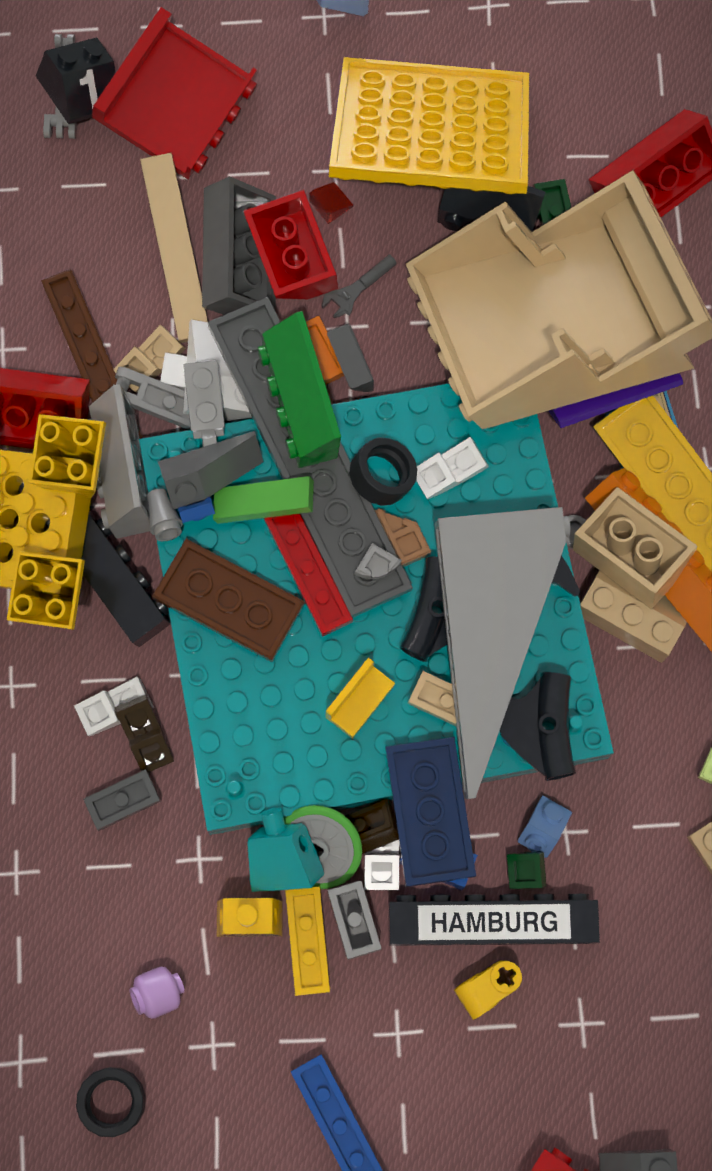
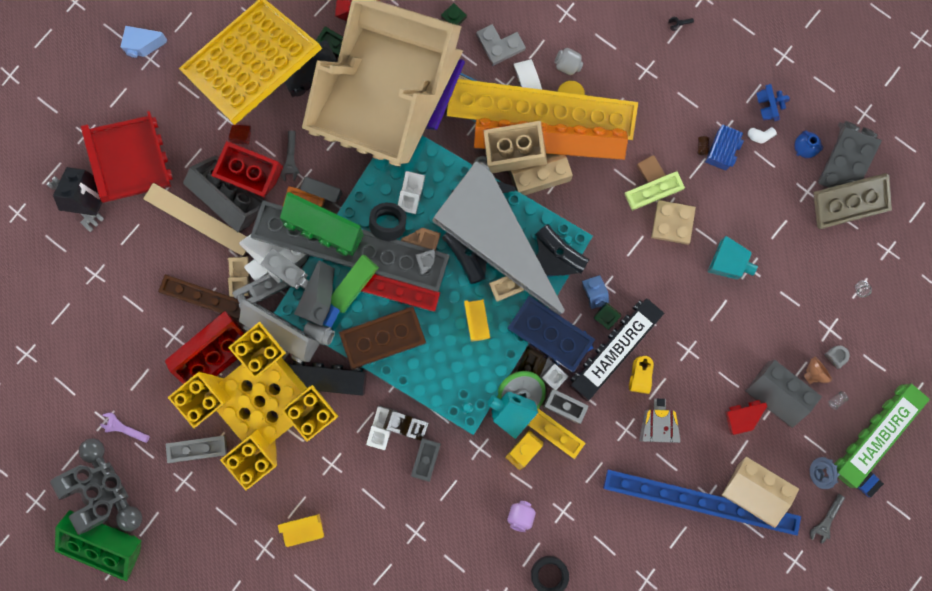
camera: 45 degrees left, 5 degrees up
none -> light grey torso [640,398,680,443]

